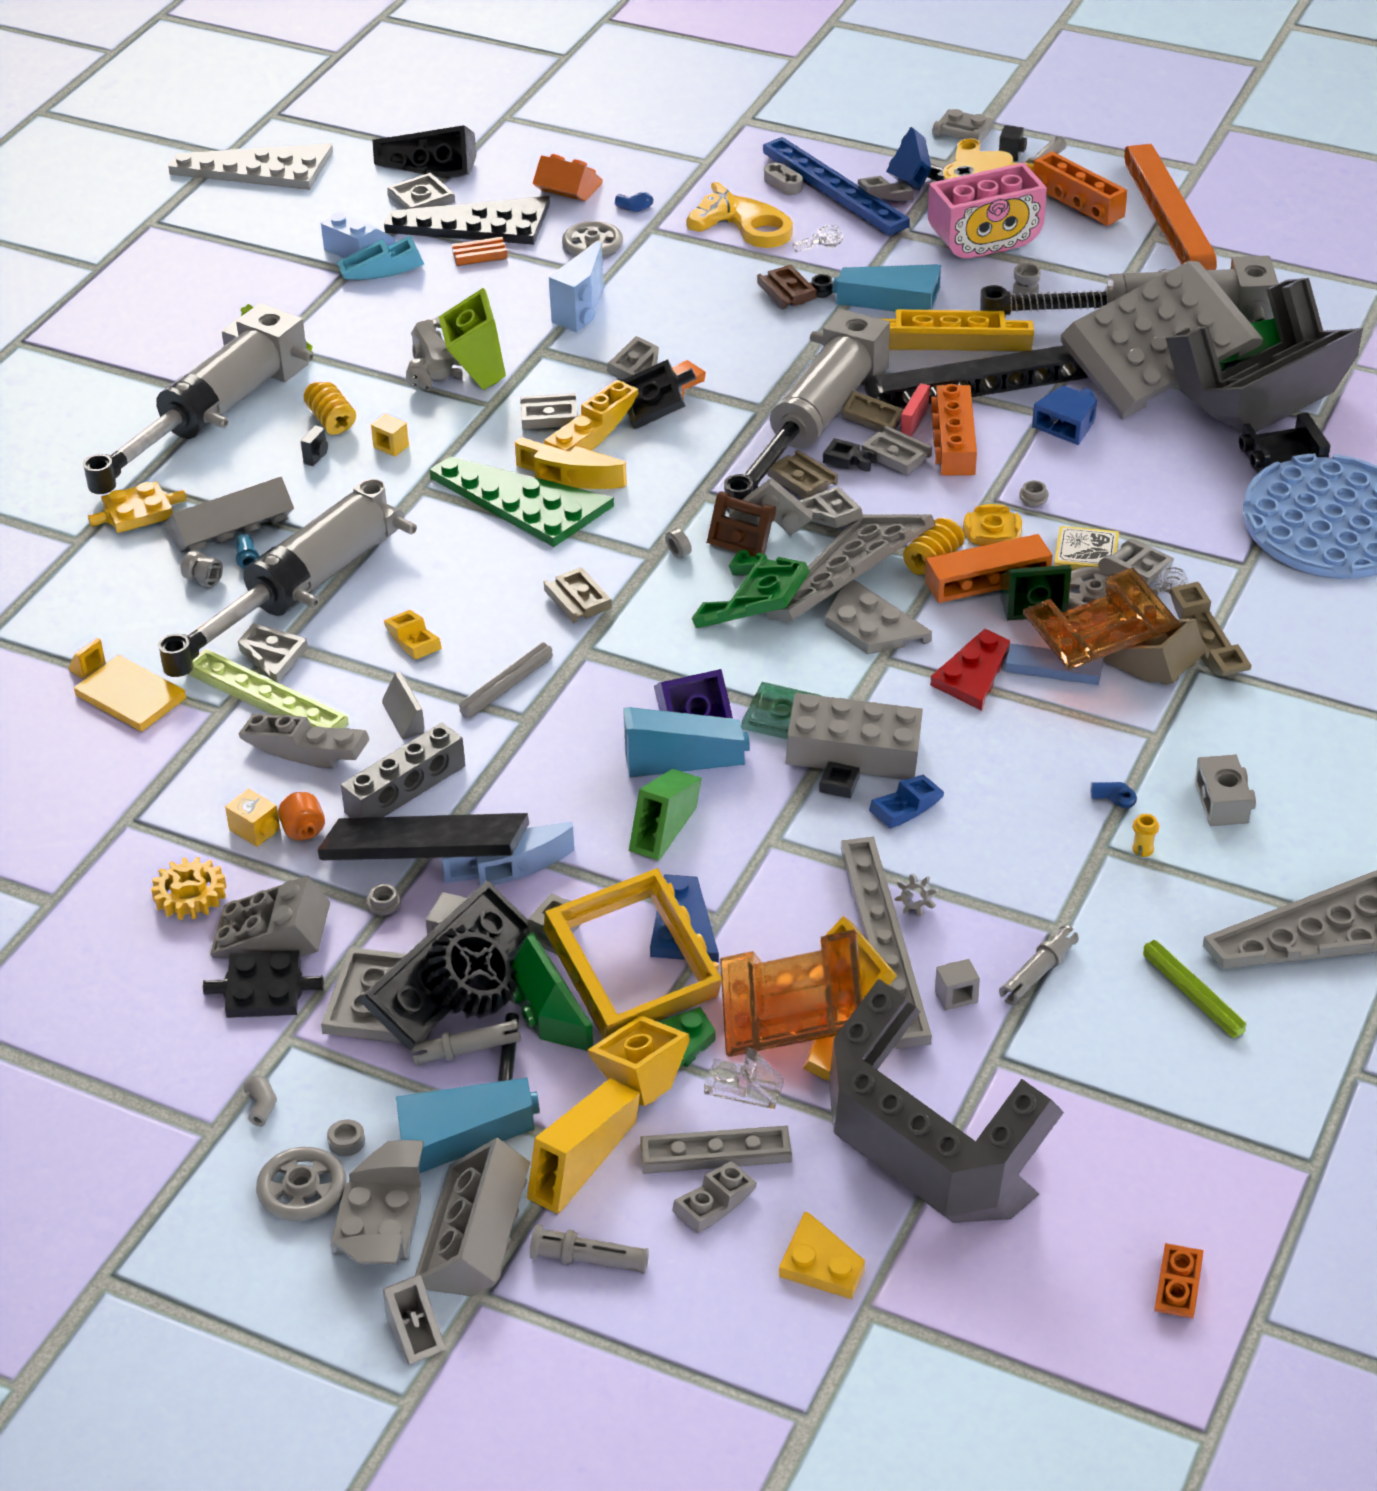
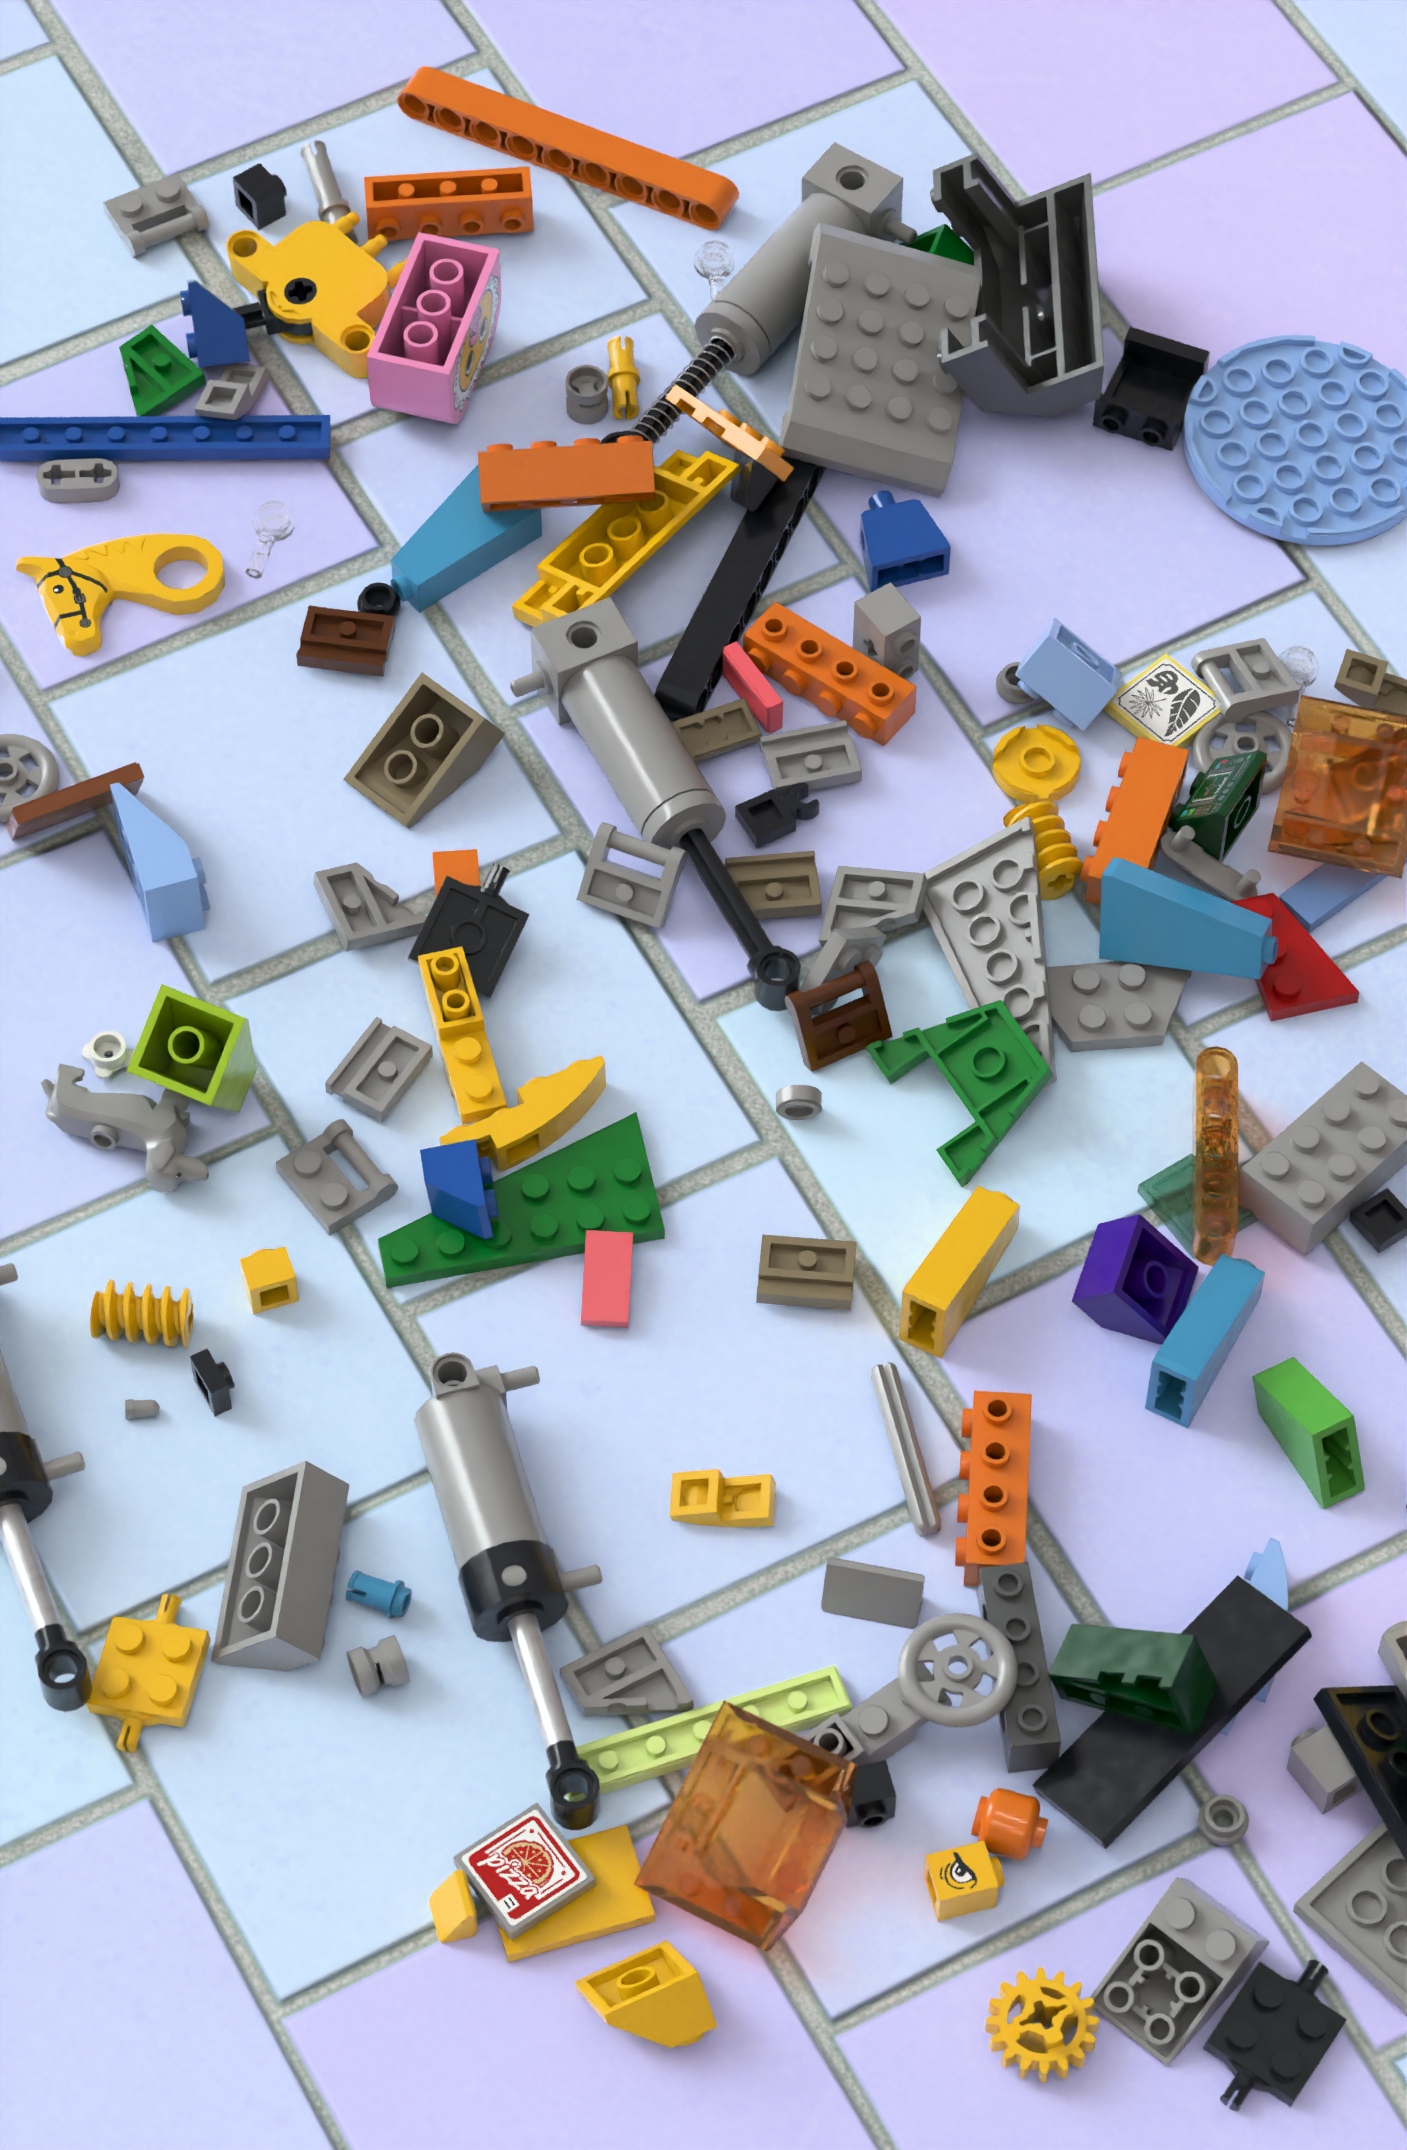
camera: 55 degrees left, 15 degrees up
none -> dark orange tile [6,762,145,841]
none -> green wing [119,325,206,416]
none -> light grey piece [125,1399,160,1420]
none -> light grey plate [276,1119,398,1236]
none -> dark tan slope [343,672,505,828]
none -> blue slope [420,1139,499,1239]
none -> tile [453,1803,596,1941]
none -> orange brick [478,435,656,512]
none -> yellow slope [574,1940,718,2048]
none -> light grey plate [576,822,688,929]
none -> coral tile [580,1230,633,1328]
none -> yellow pin [607,336,640,420]
none -> clear orange slope [633,1700,858,1952]
none -> light orange wing [666,384,794,482]
none -> black slope [730,450,778,512]
none -> black plate [836,1760,896,1828]
none -> light grey brick [852,582,921,680]
none -> light grey plate [897,1613,1018,1728]
none -> yellow slope [899,1186,1020,1359]
none -> orange brick [955,1390,1032,1586]
none -> light blue slope [1015,617,1122,731]
none -> dark green wedge [1048,1624,1218,1736]
none -> dark azure slope [1099,857,1278,980]
none -> light grey piece [1159,826,1261,902]
none -> clear orange beam [1191,1046,1239,1266]

